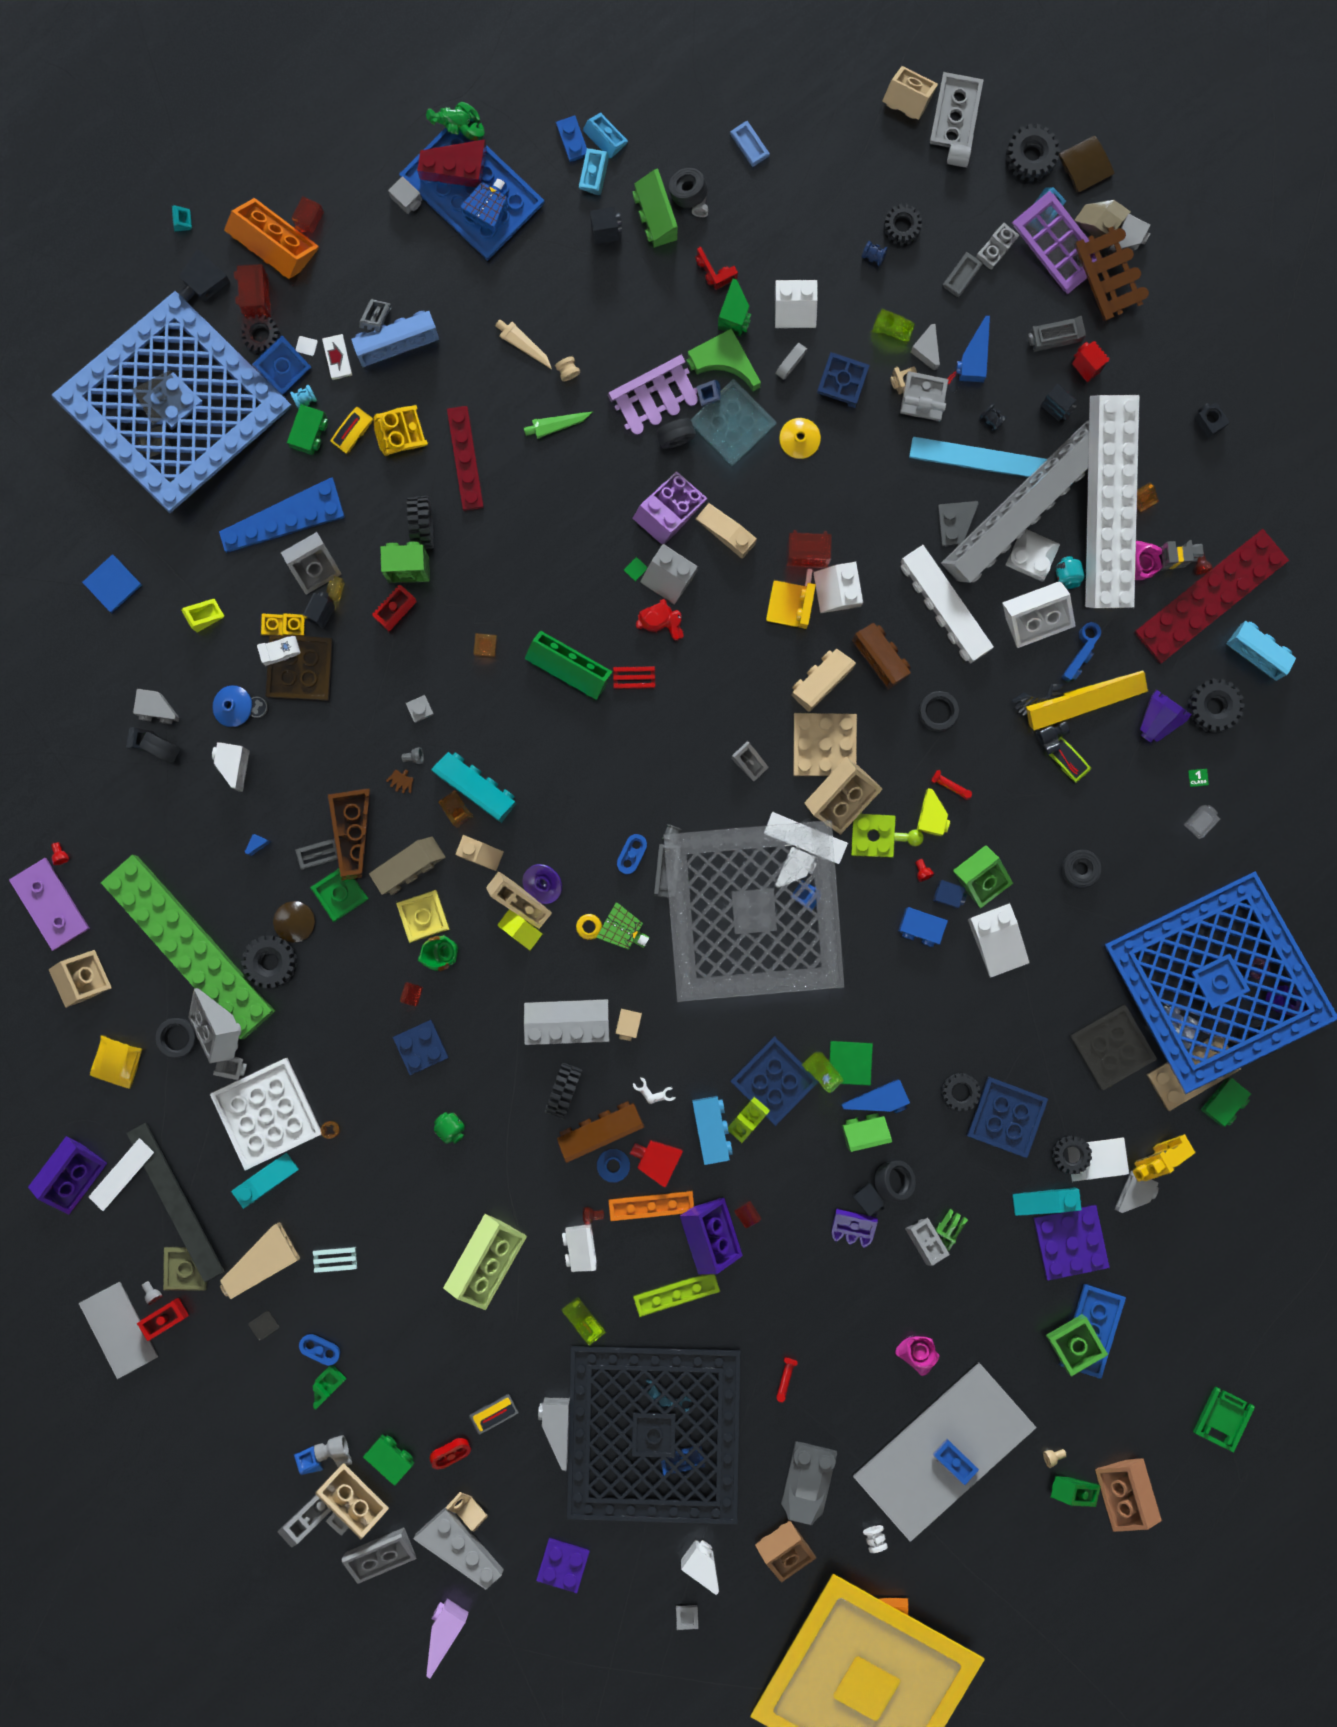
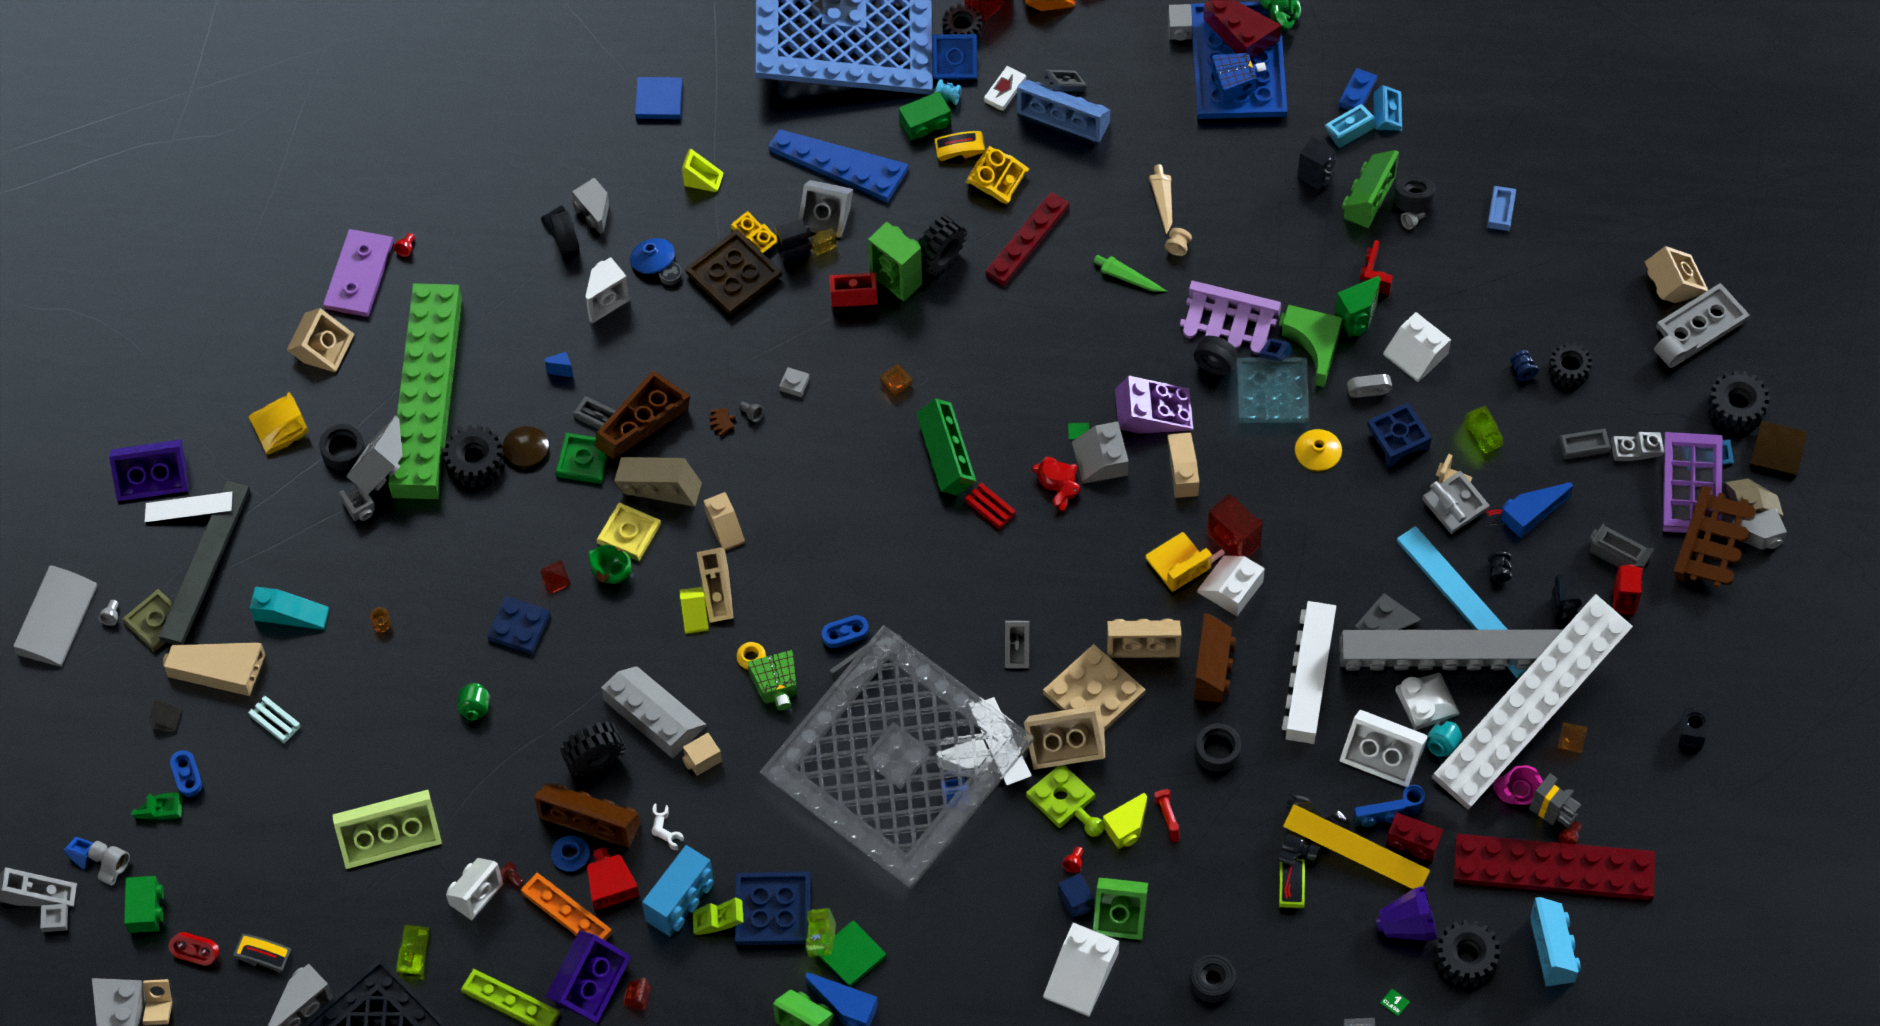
camera: 50 degrees right, 25 degrees down
red brick [137,1298,189,1342] -> none
white plate [210,1058,323,1170] -> none
white leg [257,636,301,666] -> none
white sticker [296,336,317,356] -> none
tan slope [315,1463,389,1539] -> none
light grey slope [342,1528,416,1584] -> none
teal slope [431,752,516,823] -> none
clear orange slope [438,790,474,828] -> none
dark purple dish [523,864,562,904] -> none
blue brick [898,907,948,947] -> none
light grey slope [911,324,940,370] -> none
none -> dark red brick [1386,812,1443,862]

